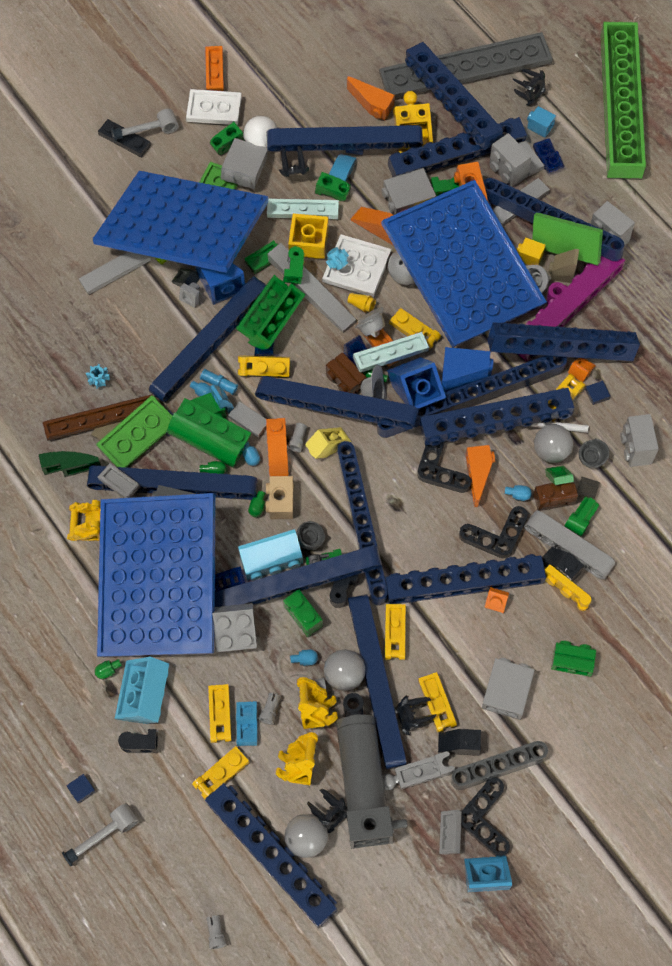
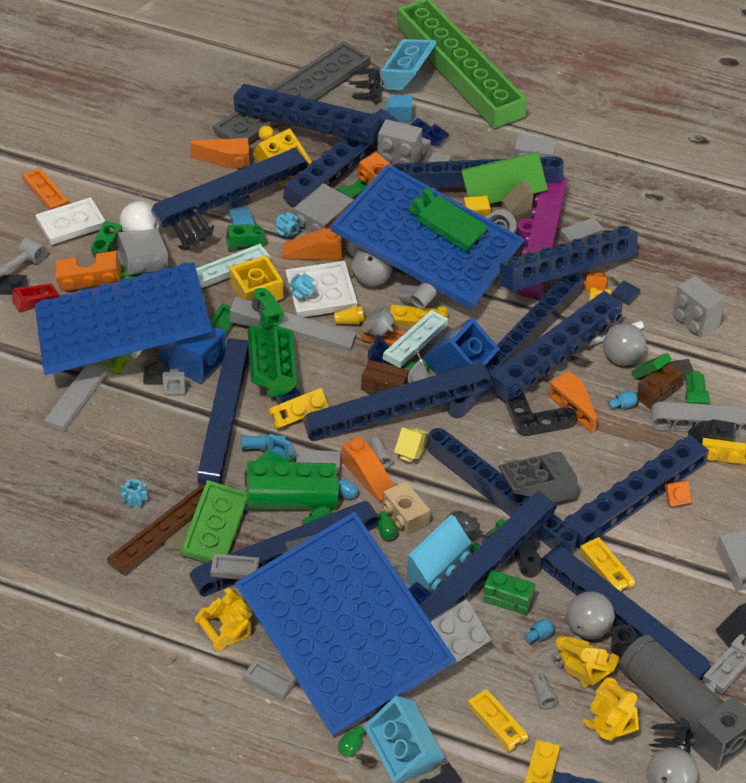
camera: 35 degrees left, 20 degrees down
dark green slope [38,451,101,477] -> none
dark azure cylinder [190,381,211,397] -> none
dark azure slope [236,701,257,746] -> none
black piece [395,695,436,735] -> none
yellow plate [418,672,457,733] -> none
blue slope [442,347,494,393] -> none
black beam [459,506,528,559] -> none
dark grey hair [578,438,609,468] -> none
none -> red slope [12,284,59,312]
none -> orange arch [56,251,121,292]
none -> light grey tile [243,659,296,701]
none -> medium azure gear [275,212,300,238]
none -> medium azure slope [381,39,436,91]
none -> light grey piece [398,283,437,309]
none -> green tile [408,187,488,252]
none -> dark grey slope [499,451,577,502]
none -> light grey tile [560,217,604,243]

